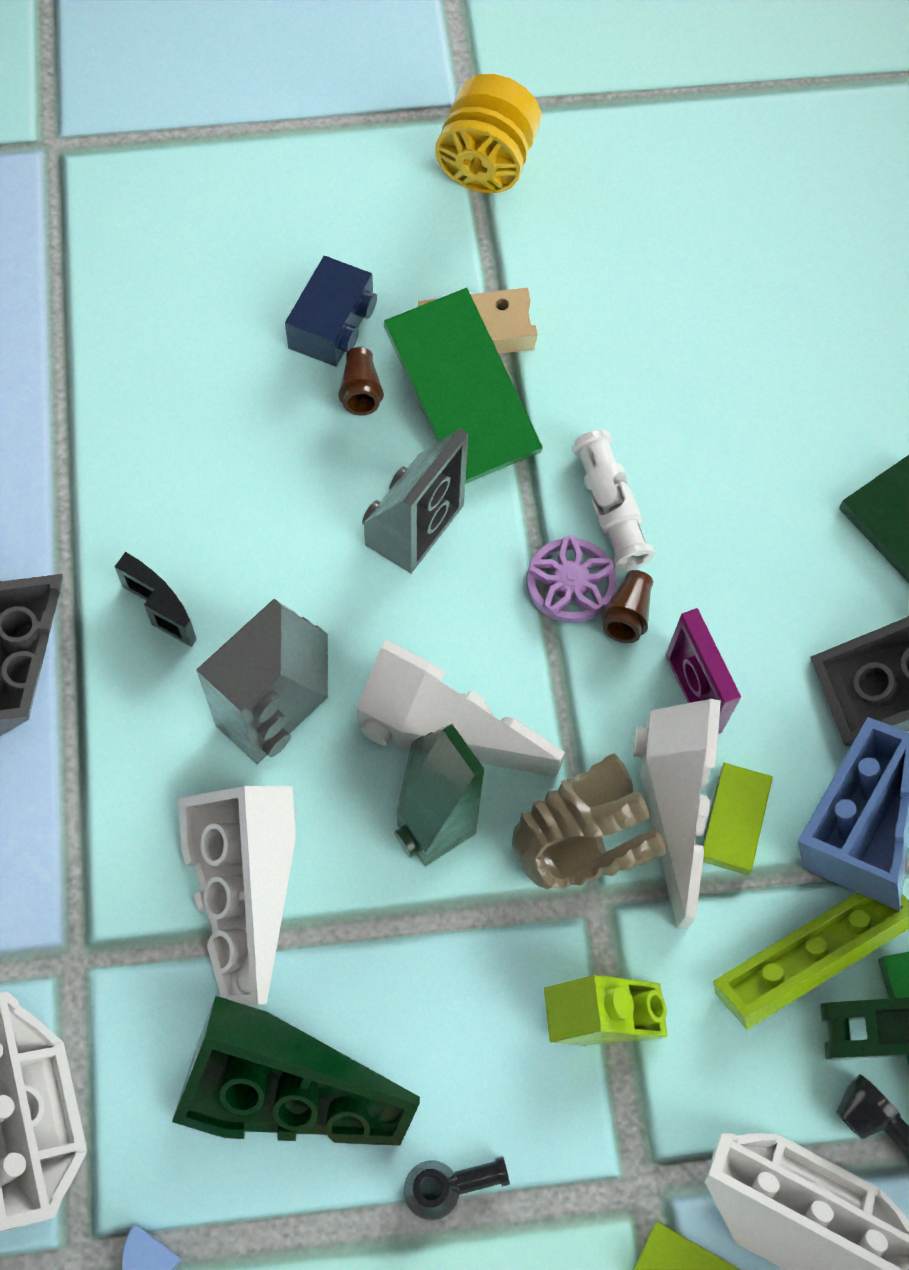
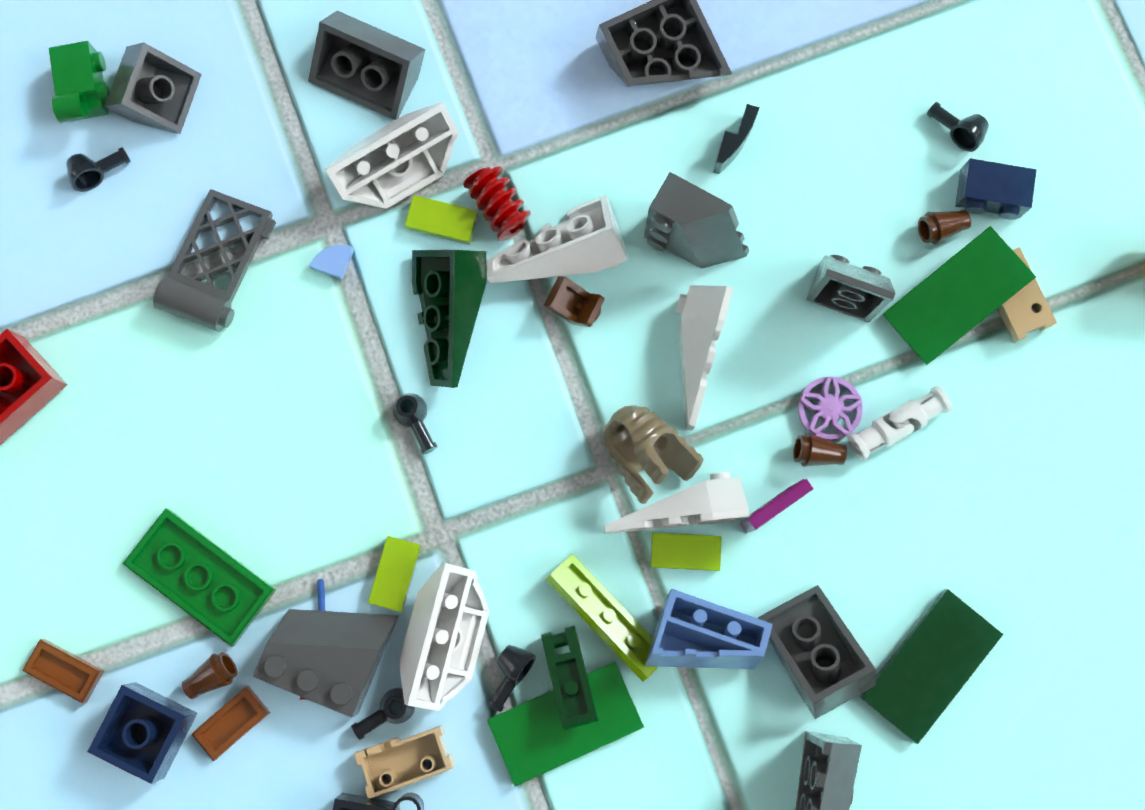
camera: 80 degrees right, 15 degrees up
dark green wedge [394,724,484,867] -> none
lime slope [544,975,668,1046] -> none
none -> lime tile [405,195,478,245]
none -> red piece [463,166,531,241]
none -> reddish brown bracket [543,276,605,327]
none -> black bar [926,101,989,152]

